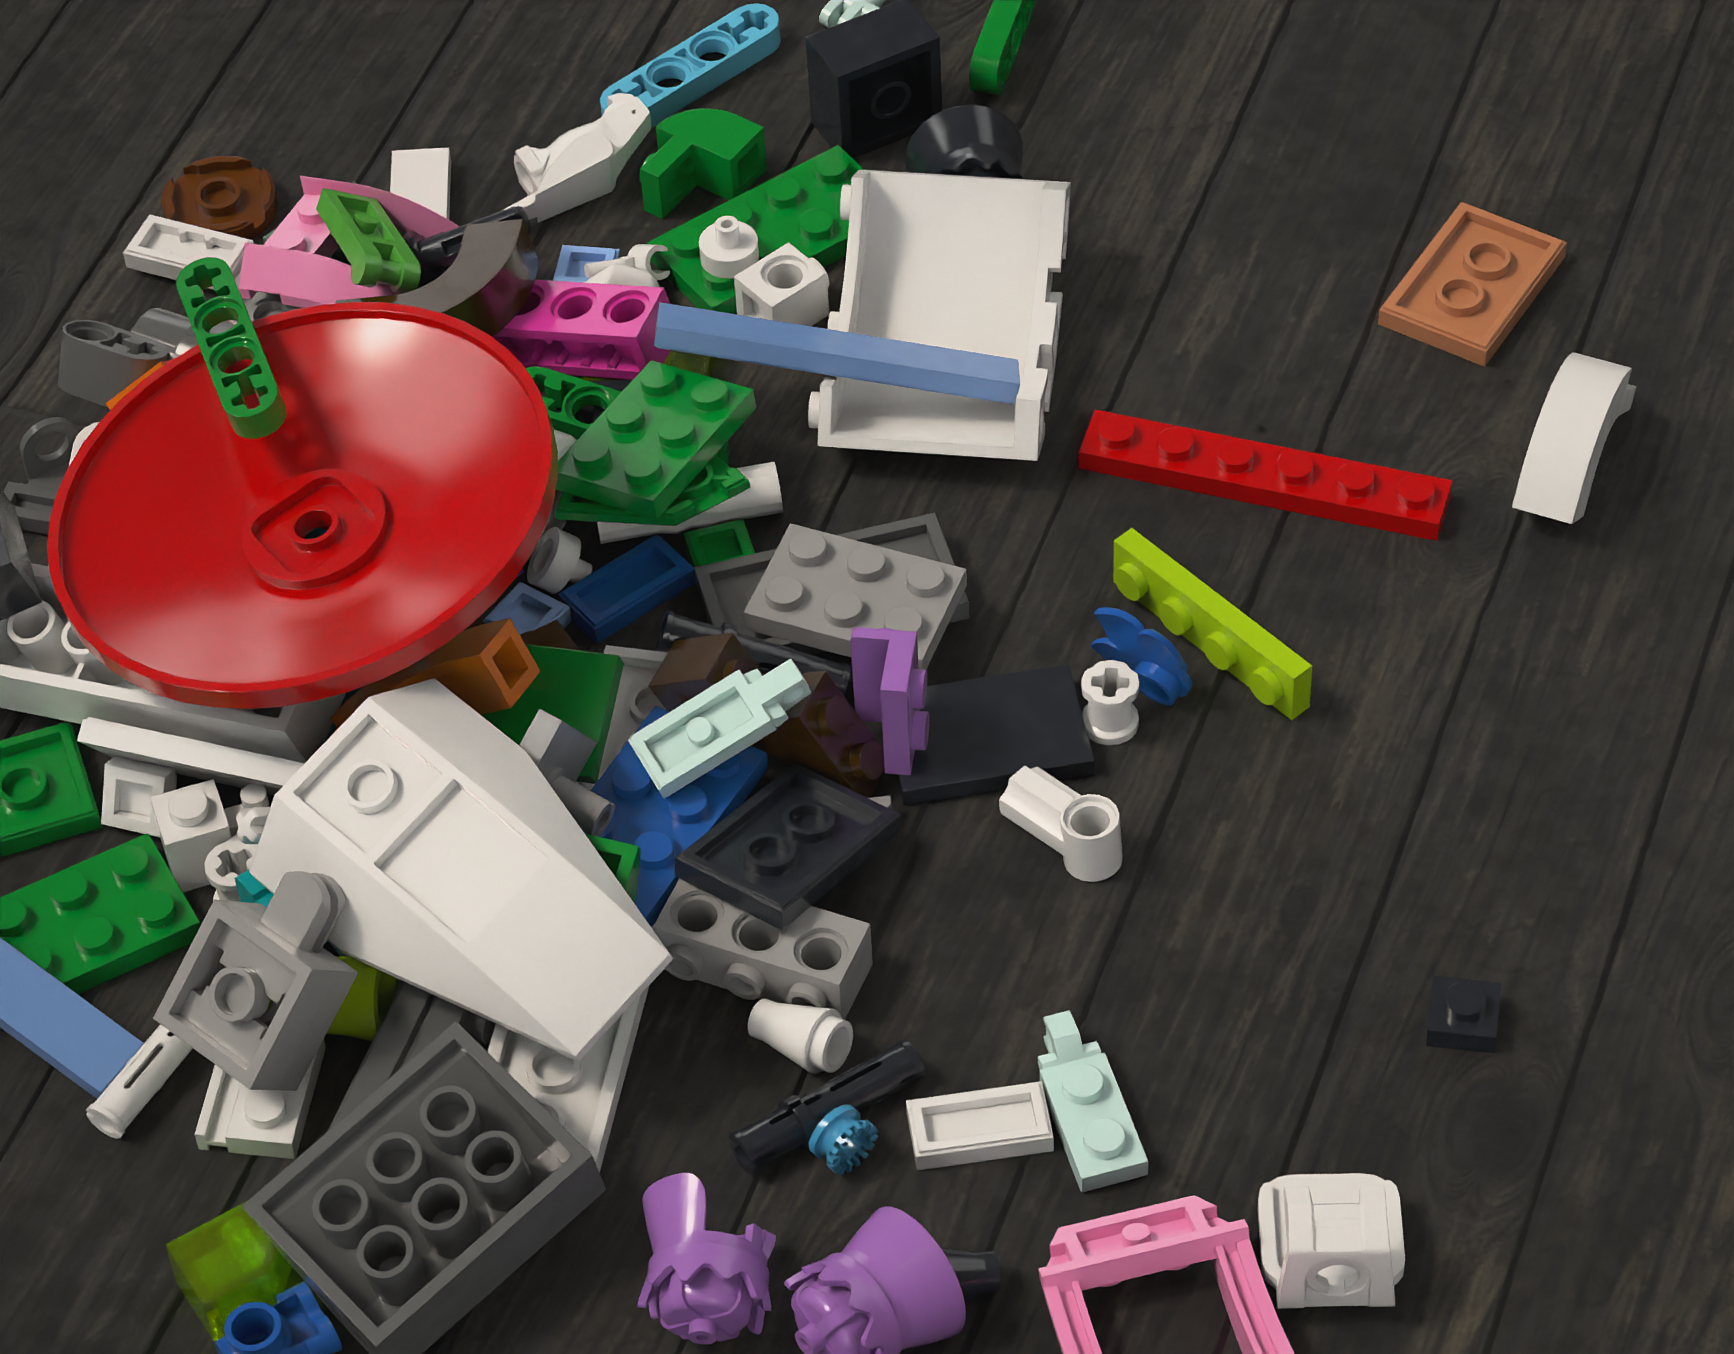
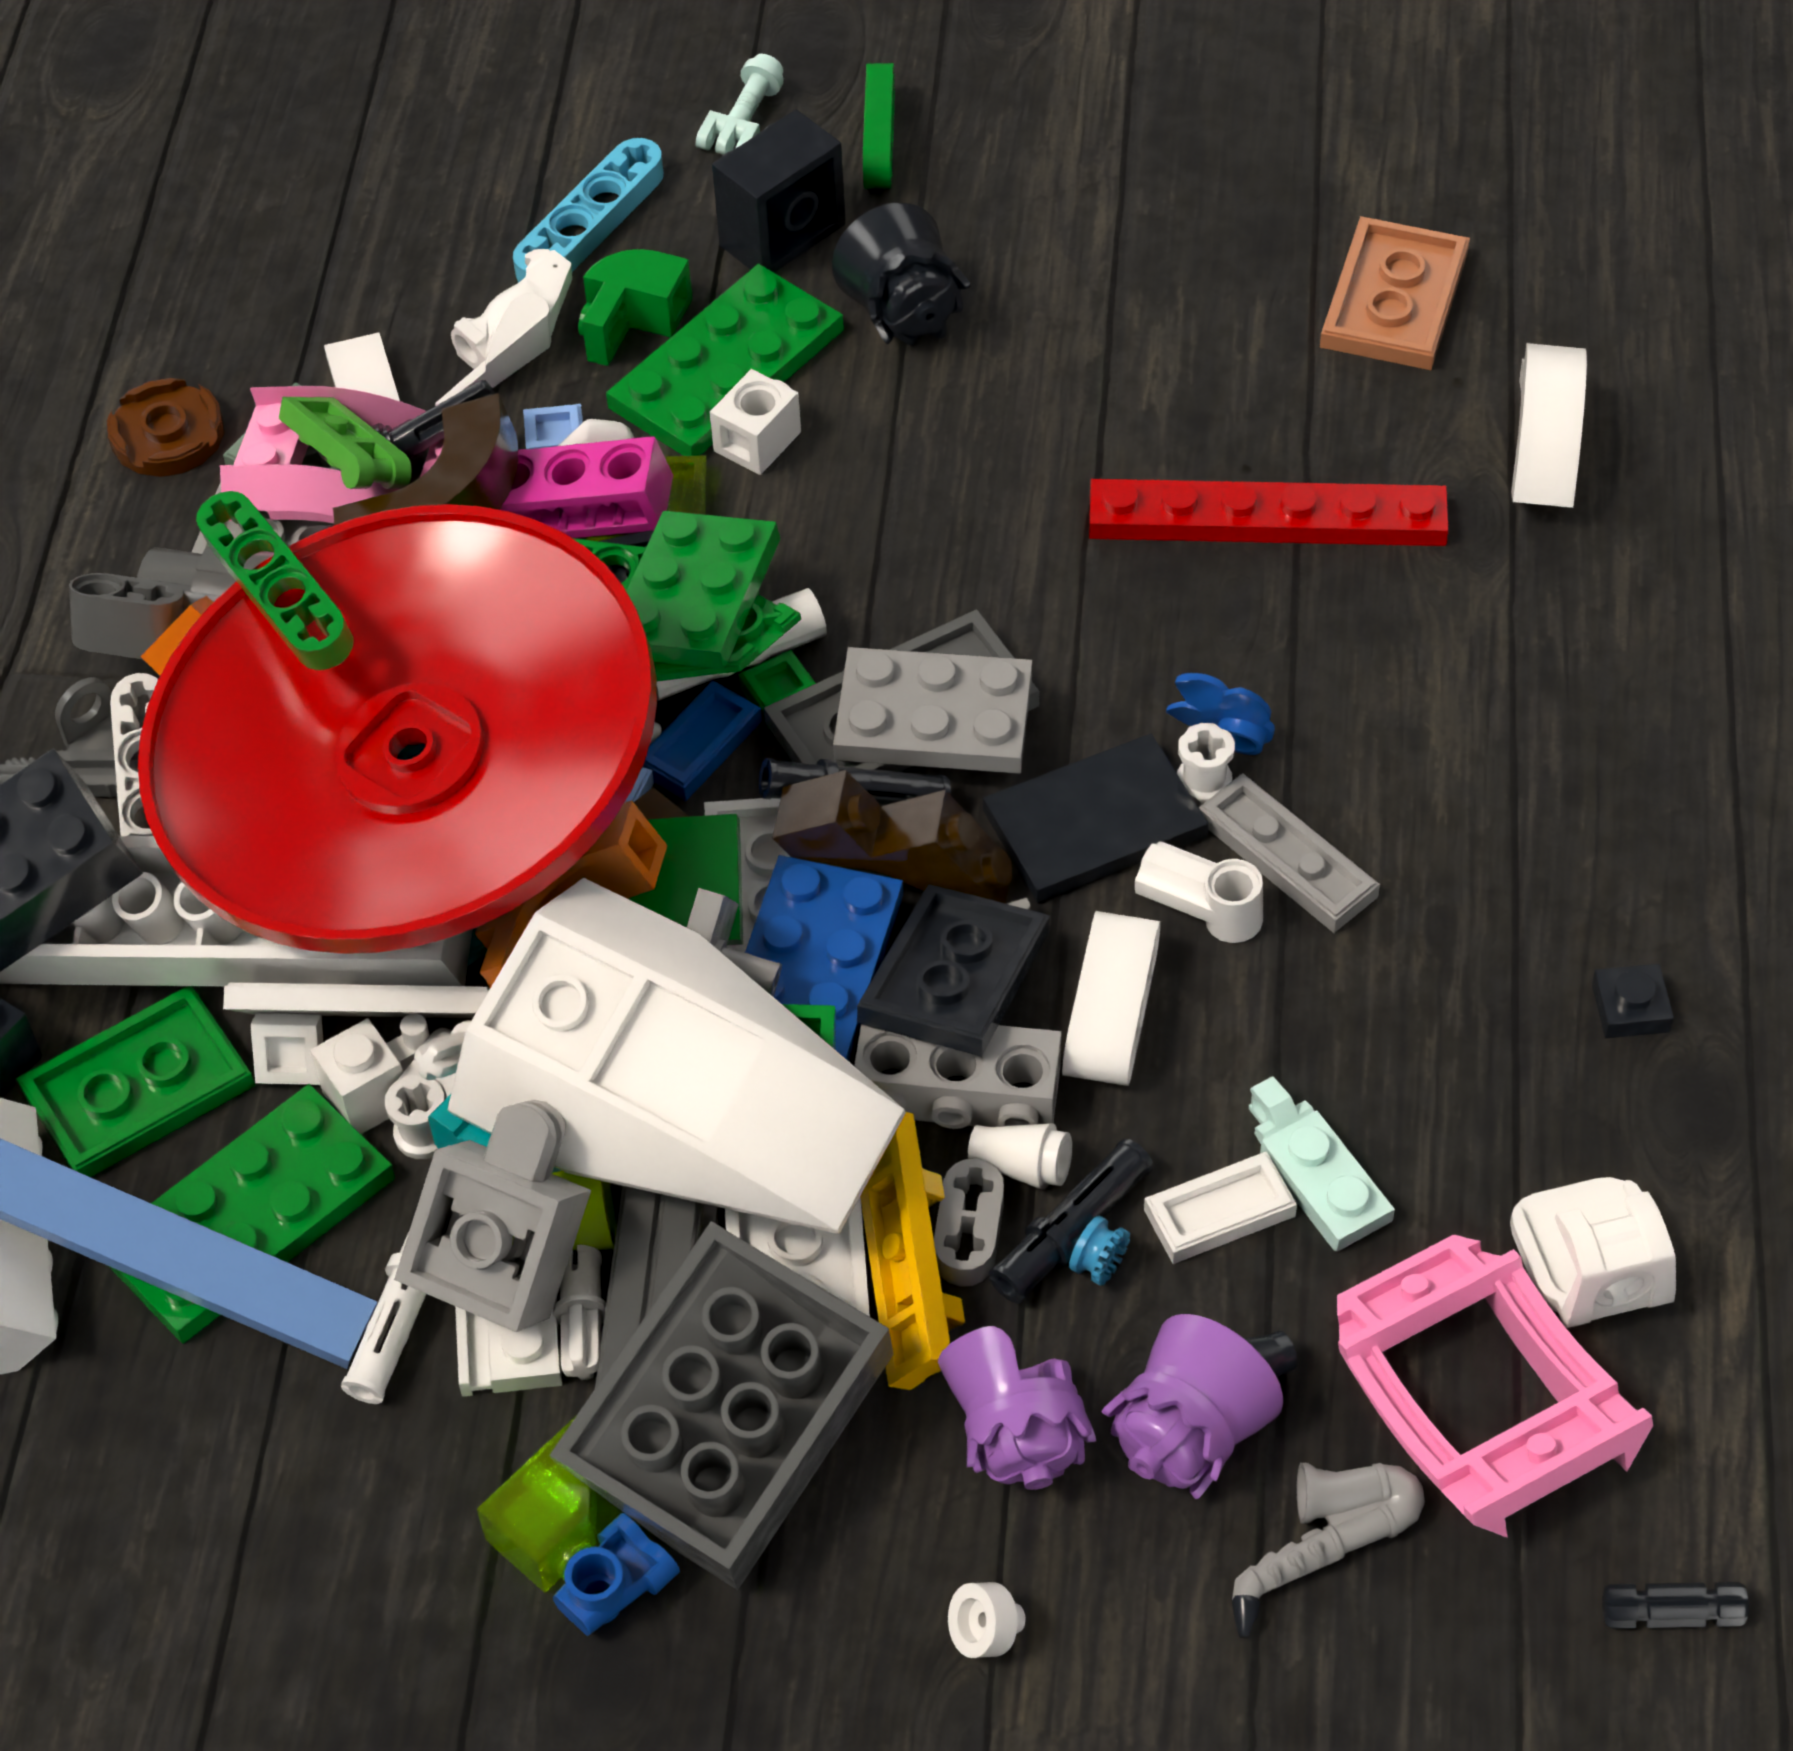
camera: 15 degrees left, 5 degrees up
white plate [123,214,254,290] -> none
white hand [584,244,670,280] -> none
light aqua hinge [628,659,811,799] -> none
medium blue tile [654,302,1020,404] -> none
white tile [699,216,759,279] -> none
white panel [808,170,1071,461] -> none
medium lavender bracket [850,627,929,775] -> none
lime plate [1113,528,1312,720] -> none
none -> white axle [553,1245,606,1380]
none -> yellow hinge [860,1112,965,1390]
none -> light grey beam [934,1158,1004,1287]
none -> white beam [1062,911,1161,1086]
none -> light grey tile [1199,773,1380,933]

